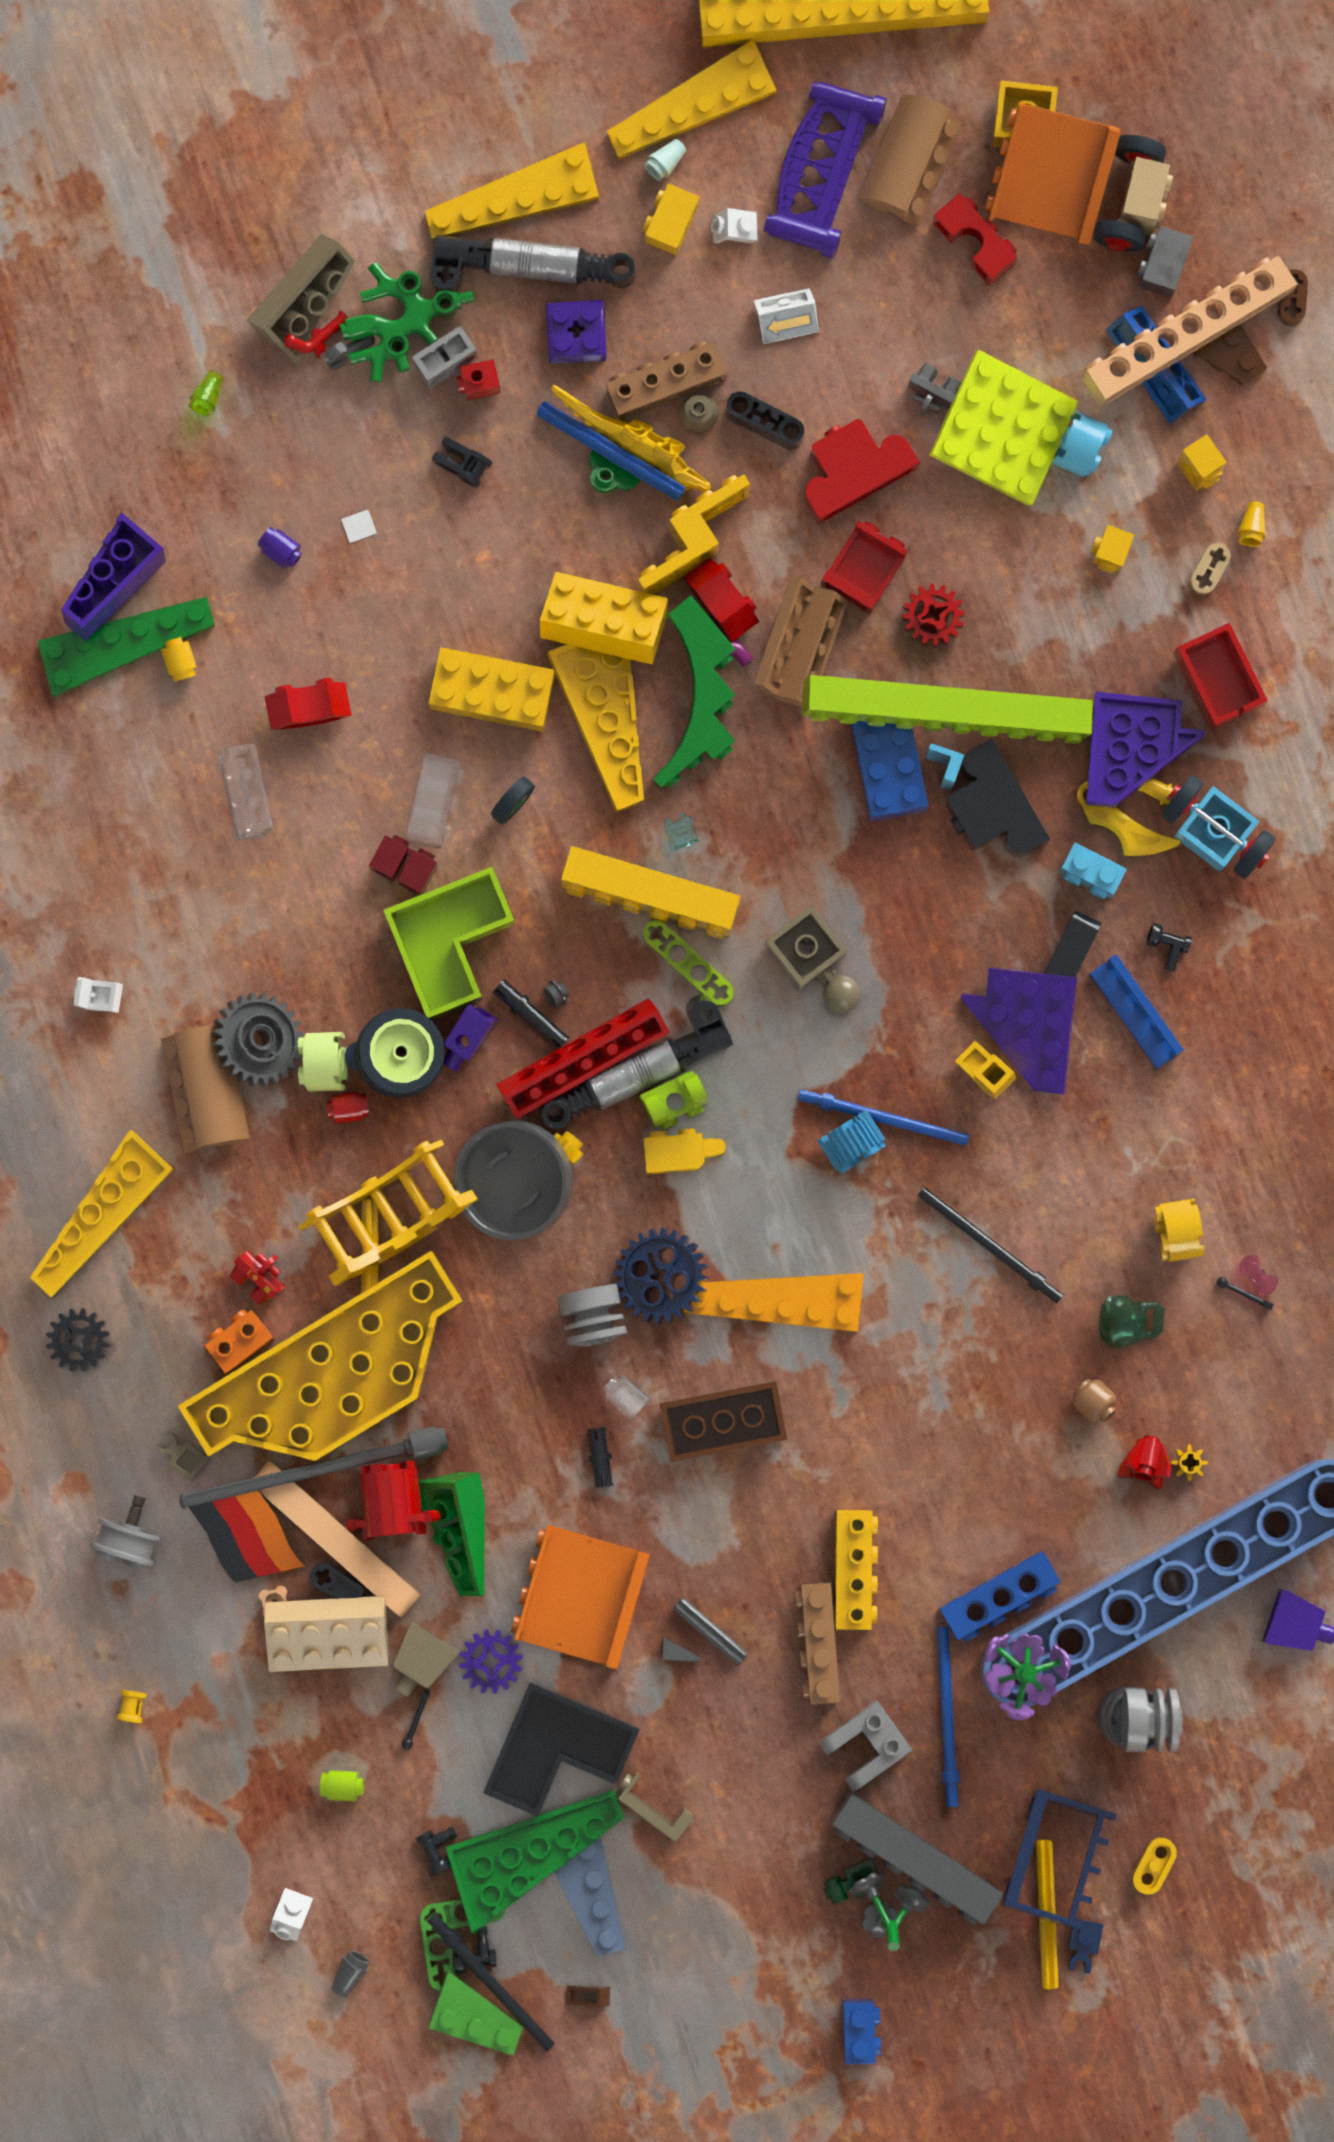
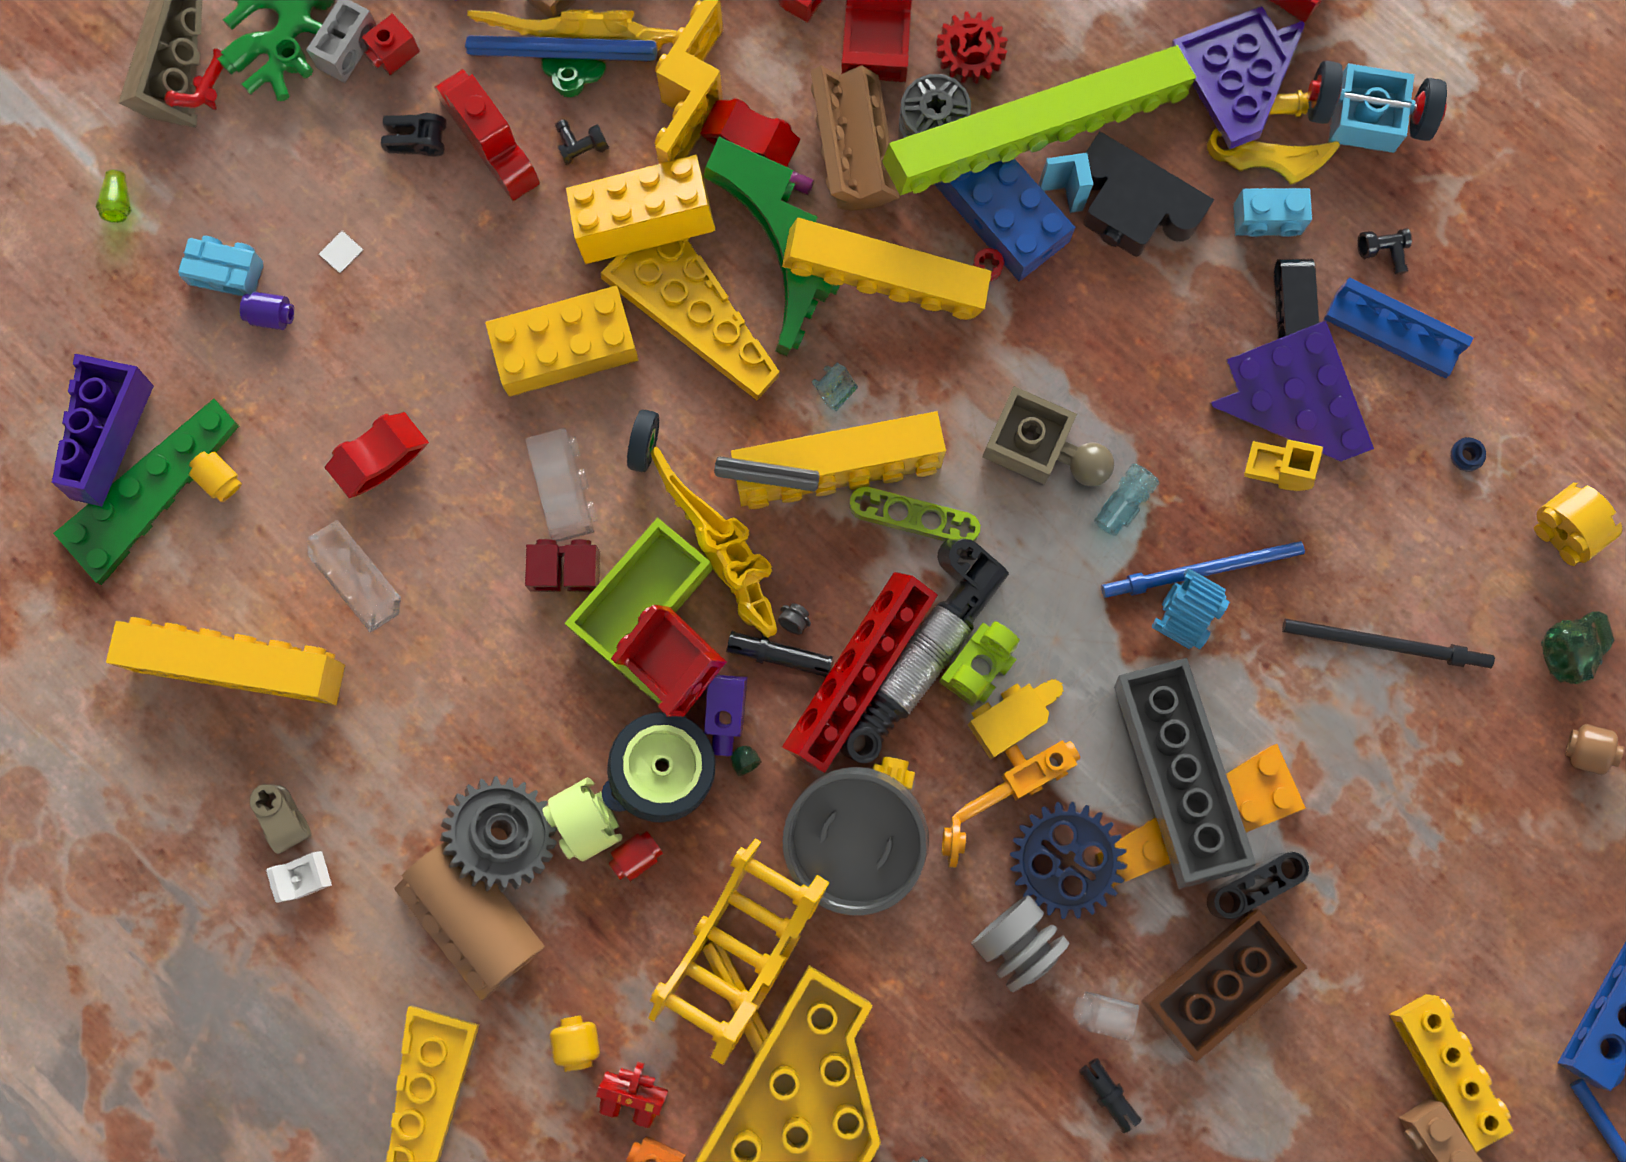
camera: 25 degrees left, 5 degrees down
dark grey bar [324,336,375,369] -> none
none -> yellow brick [106,617,345,706]
none -> medium azure brick [178,236,264,296]
none -> dark tan piece [250,784,312,854]
none -> red brick [435,69,540,202]
none -> yellow head [550,1015,600,1072]
none -> black piece [555,120,609,165]
none -> red panel [611,604,726,717]
none -> yellow animal [651,447,777,637]
none -> dark grey axle [714,456,820,491]
none -> clear green hinge [731,746,762,776]
none -> yellow brick [782,218,992,320]
none -> dark grey wheel [898,74,971,140]
none -> light orange piece [942,740,1080,868]
none -> red bush [973,248,1004,282]
none -> clear light blue axle [1094,463,1160,536]
none -> dark grey brick [1114,658,1256,889]
none -> black beam [1207,852,1309,919]
none -> dark blue plate [1450,437,1486,472]

